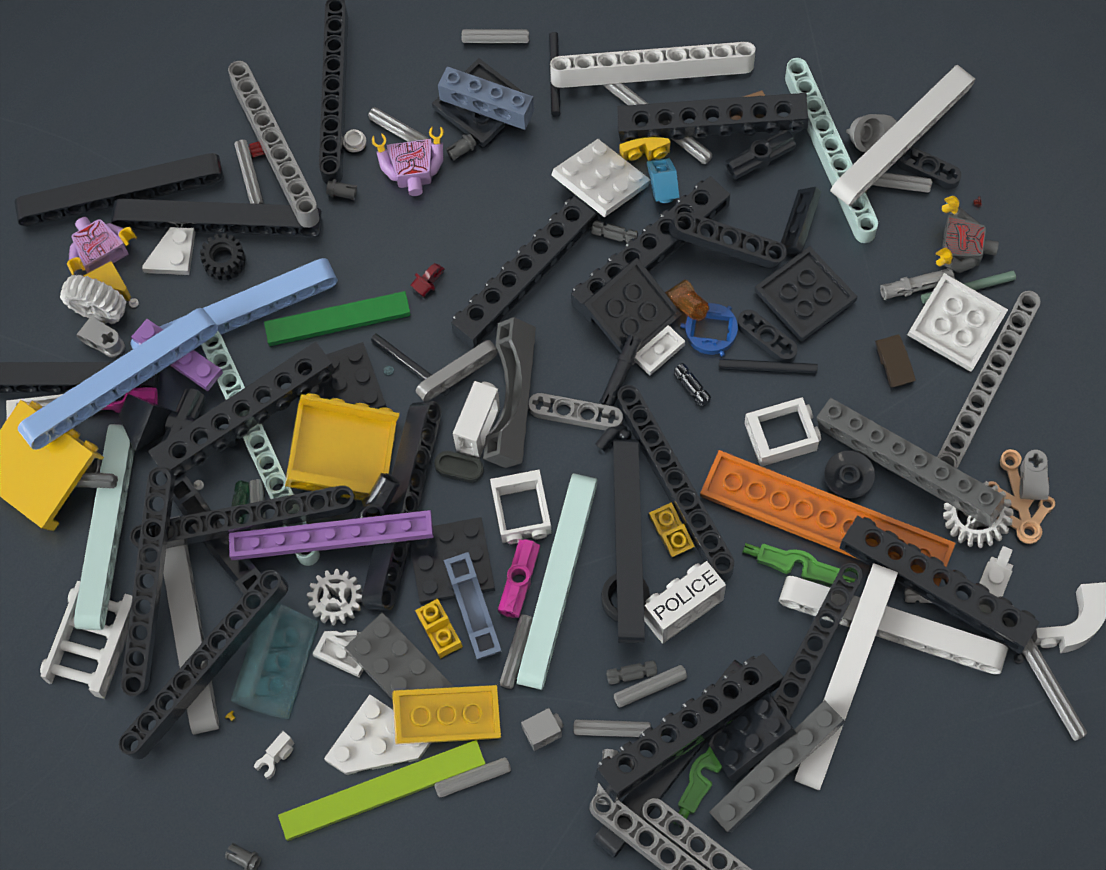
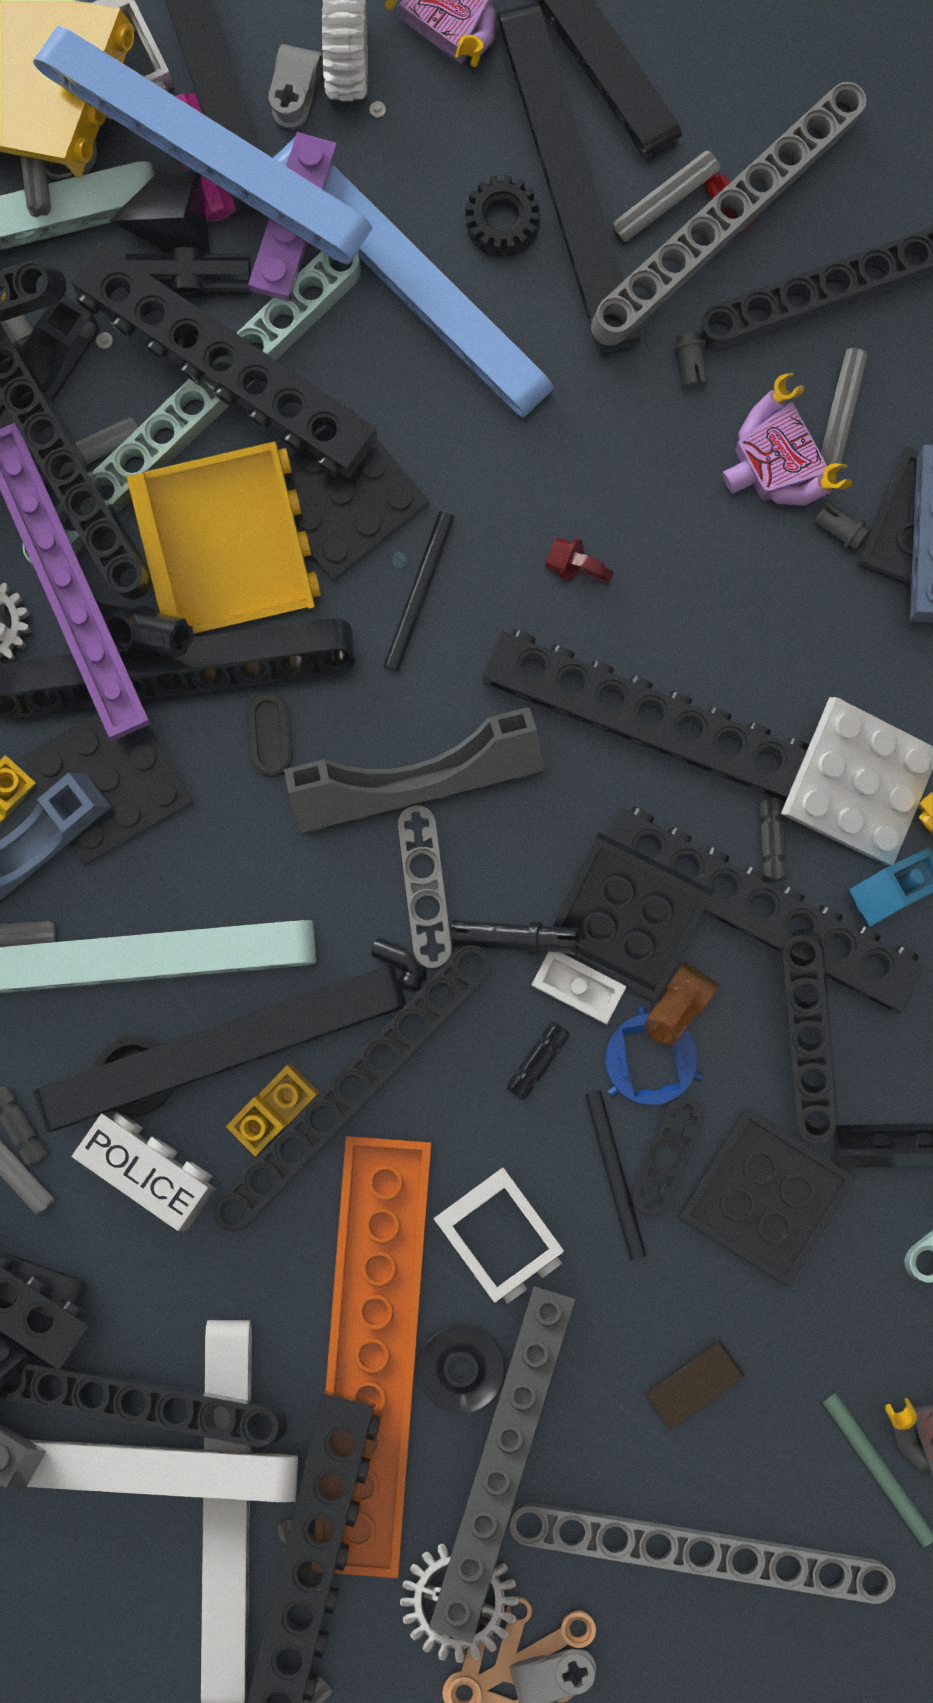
camera: 75 degrees right, 15 degrees up
yellow slope [83,261,131,301] -> none
white wing [142,227,195,275] -> none
clear green axle [231,481,250,524] -> none
green tile [264,291,411,346] -> none
white plate [343,129,366,152] -> none
light grey beam [416,340,498,402] -> none
white window [453,381,500,459] -> none
white window [490,470,552,544] -> none
dark pink piece [498,539,540,618] -> none
bright green piece [742,543,855,587] -> none
light grey pin [880,268,954,300] -> none
white plate [907,273,1008,372] -> none
white hinge [979,546,1013,614] -> none

